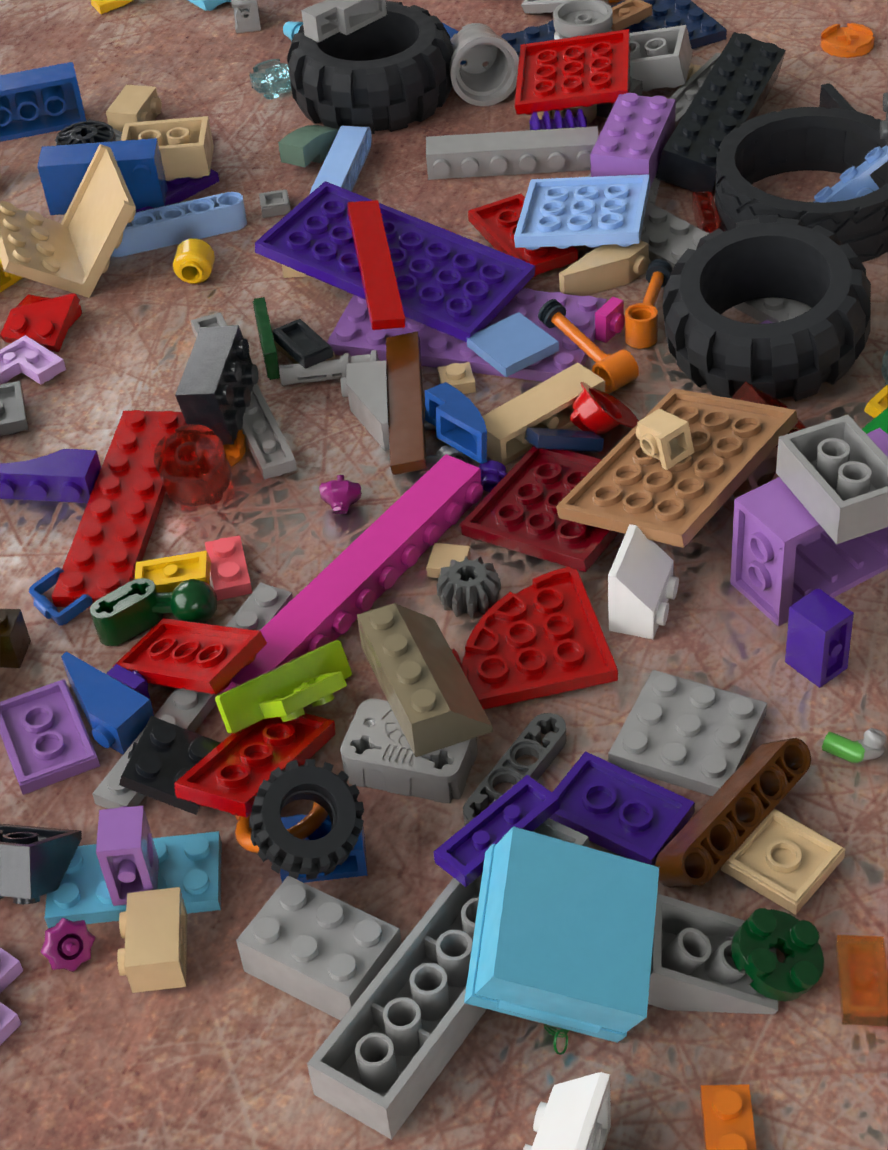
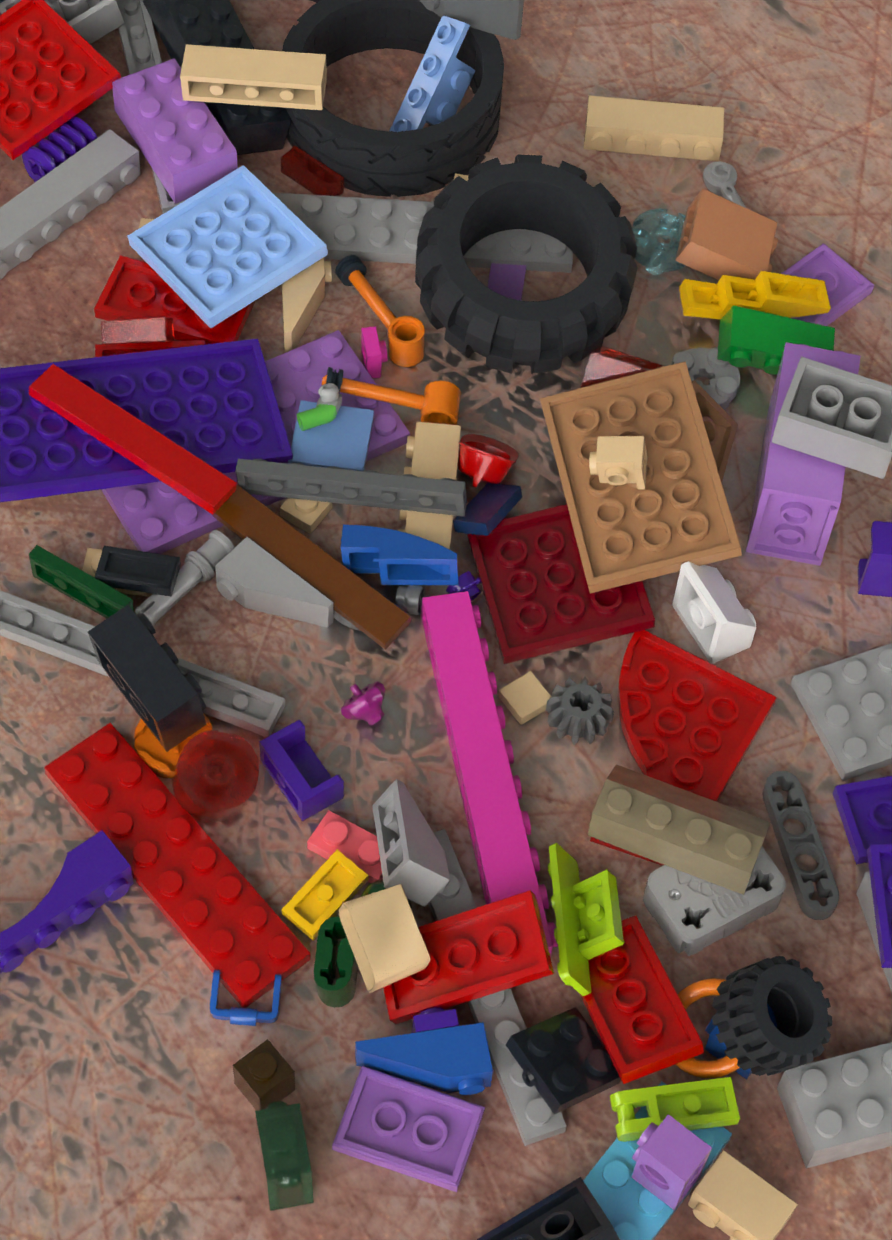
camera: 55 degrees left, 15 degrees up
none -> clear red piece [101,317,174,344]
none -> tan brick [180,44,327,110]
none -> dark grey plate [235,459,467,517]
none -> dark purple panel [259,720,344,821]
none -> bright green arm [297,383,342,431]
none -> tan piece [339,884,431,993]
none -> light grey slope [372,779,450,907]
none -> lime plate [610,1077,740,1142]

